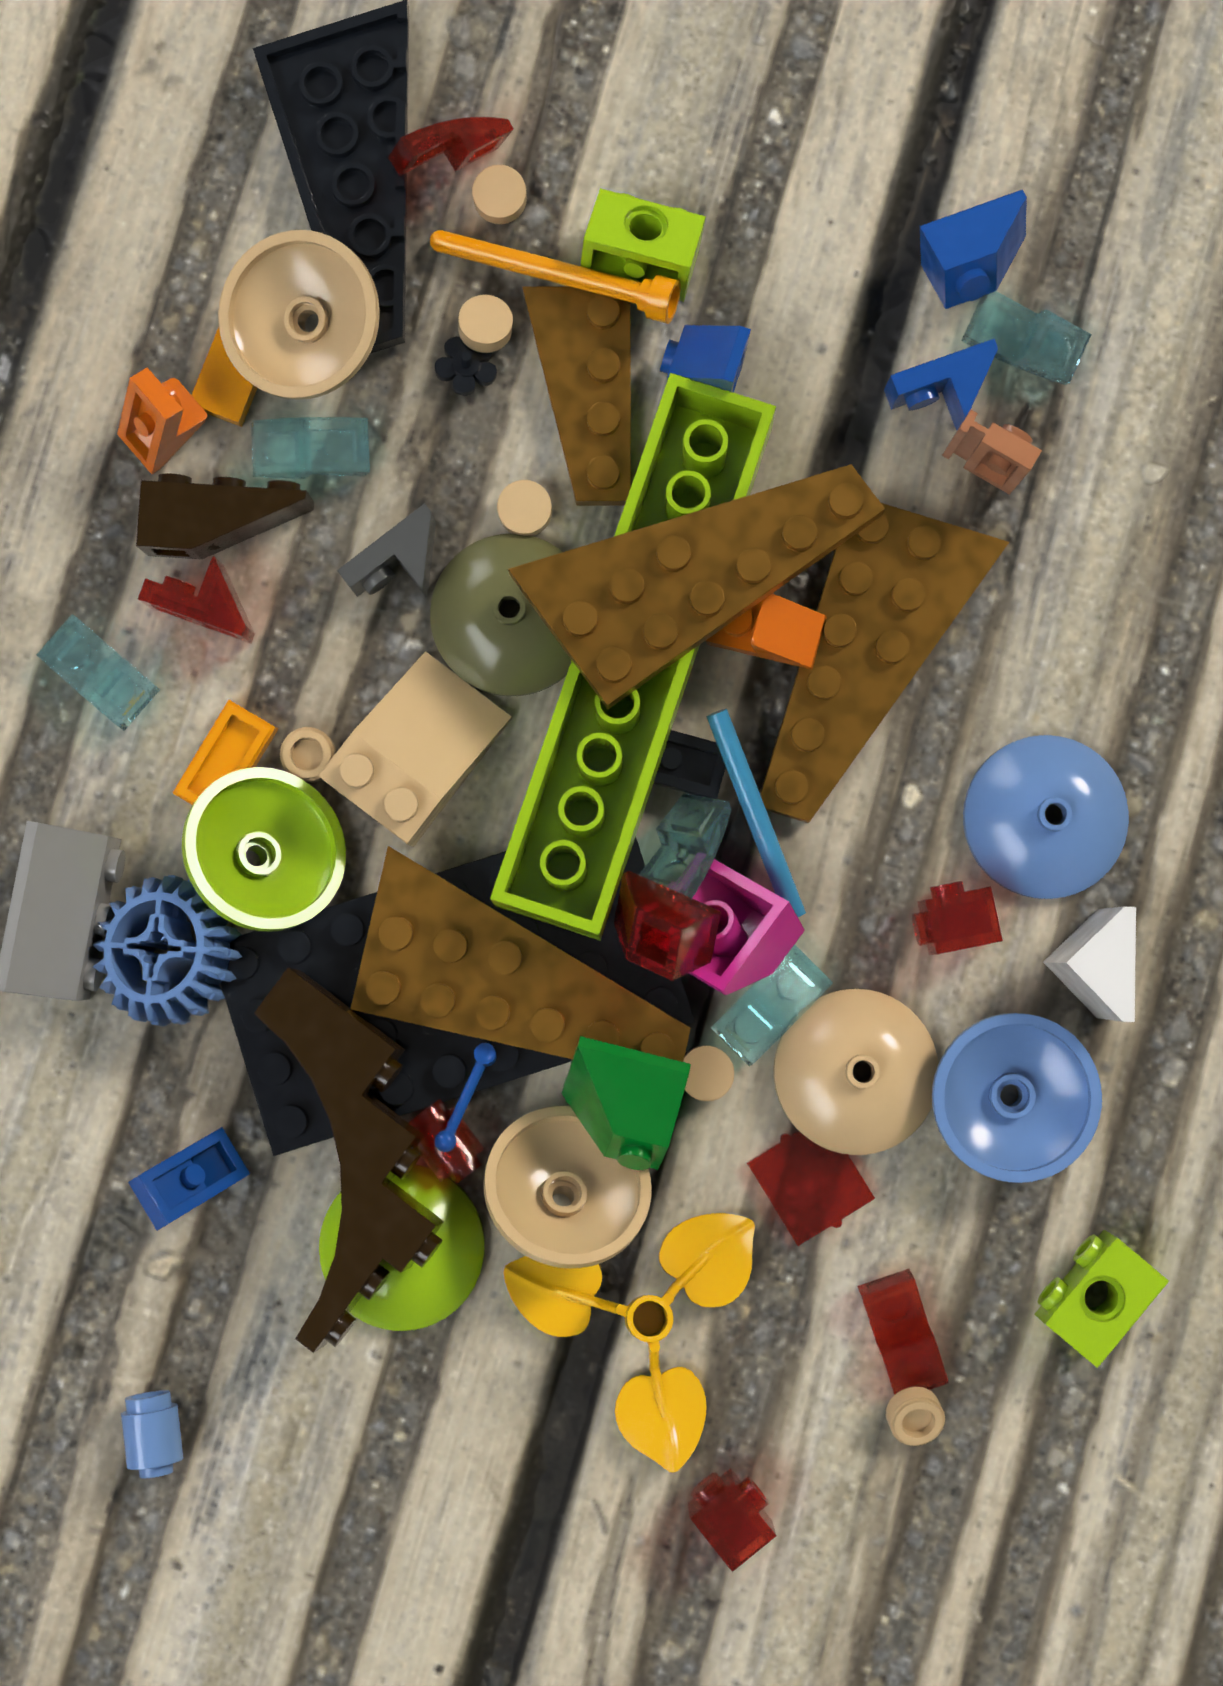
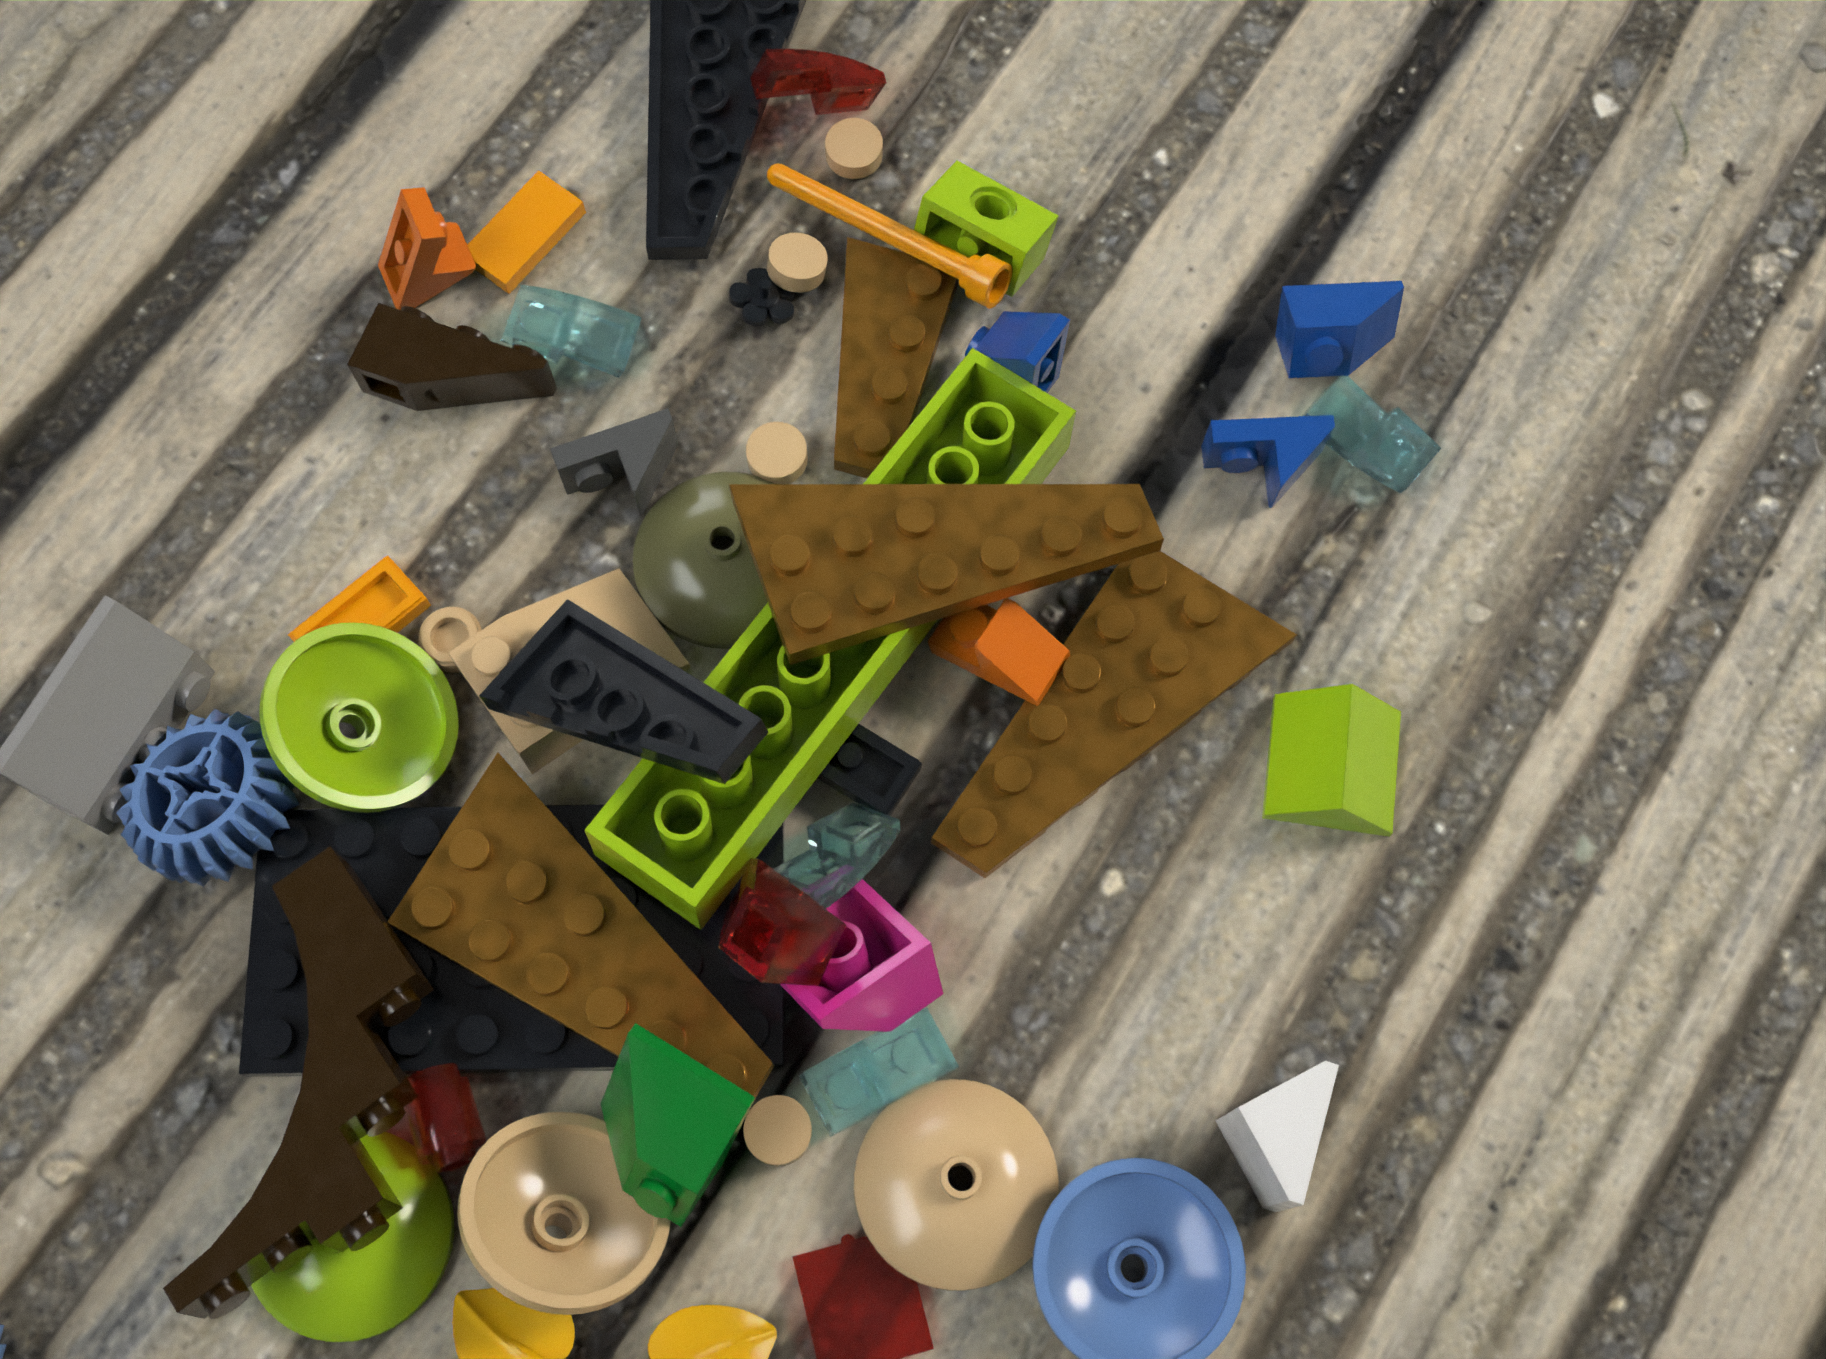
camera: 10 degrees right, 15 degrees down
clear light blue slope [36,614,160,731] -> none
blue slope [128,1127,250,1231] -> none
clear red slope [138,556,255,644] -> none
tan dish [218,230,380,400] -> none
blue hinge [434,1043,497,1152] -> none
dark azure bar [706,708,806,917] -> none
clear red brick [912,881,1003,955] -> none
nougat plate [942,410,1042,495] -> none
medium blue dish [963,735,1129,899] -> none
none -> black wing [479,599,769,784]
none -> lime slope [1262,684,1401,837]

